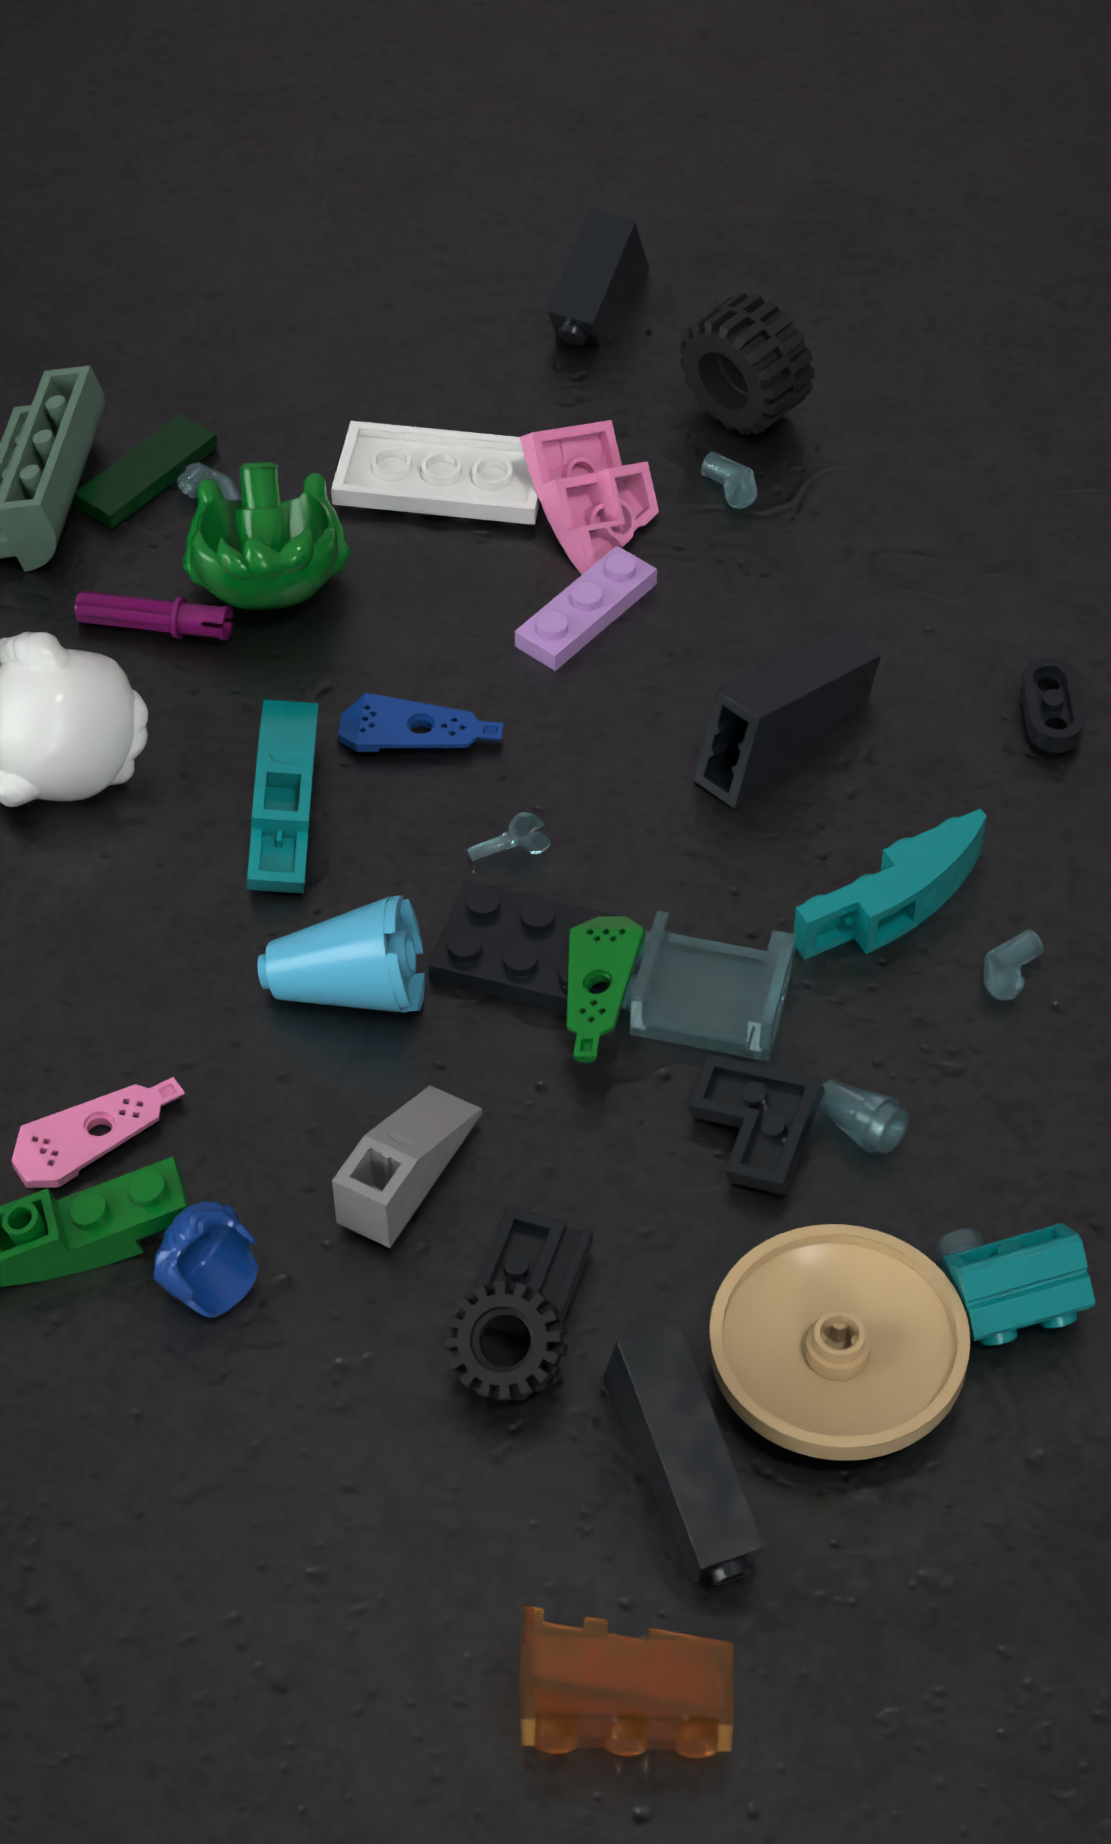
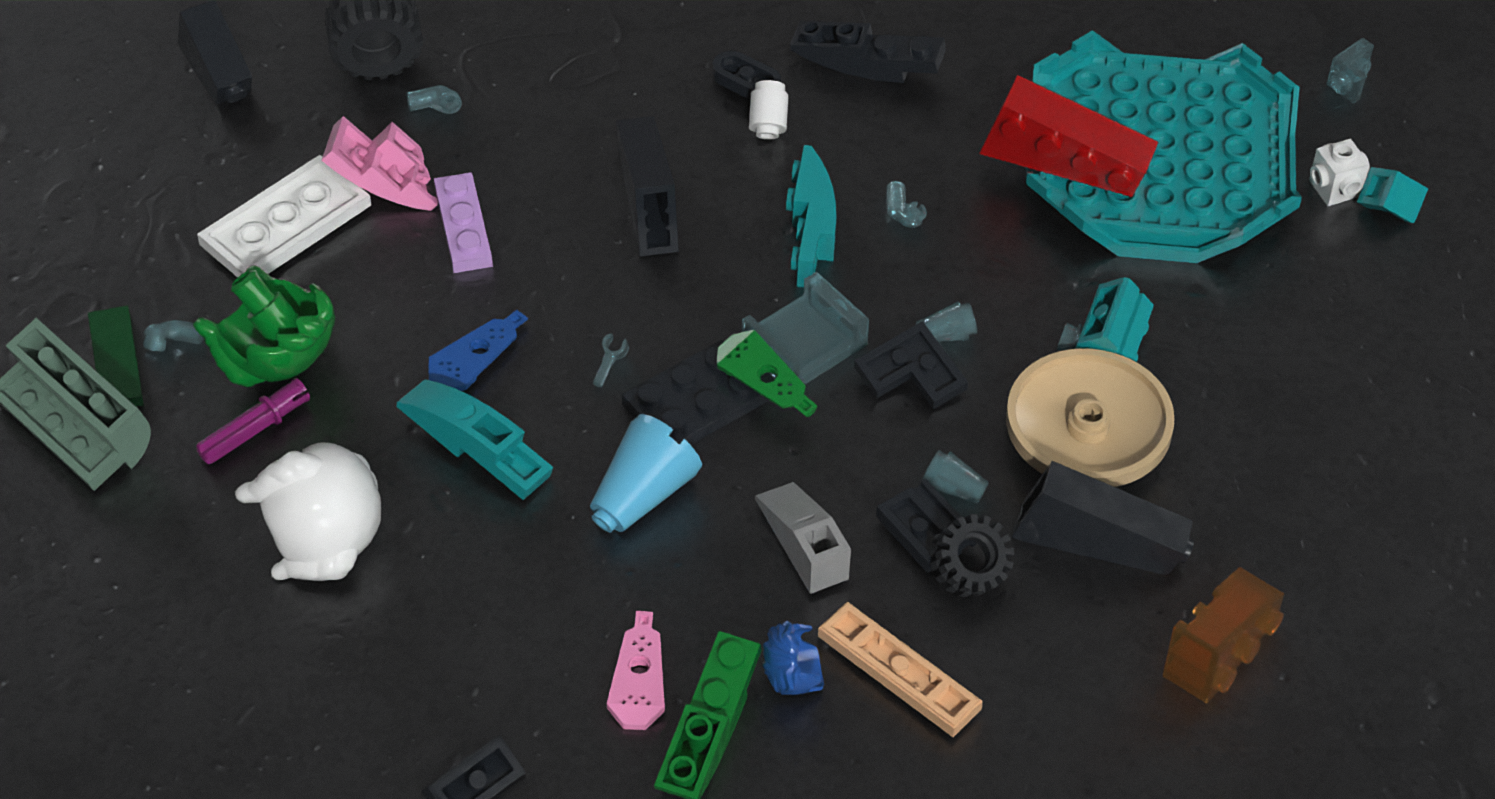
camera: 55 degrees left, 0 degrees up
none -> white brick [749,80,789,139]
none -> light nougat plate [818,602,983,737]
none -> clear light blue cone [923,450,989,504]

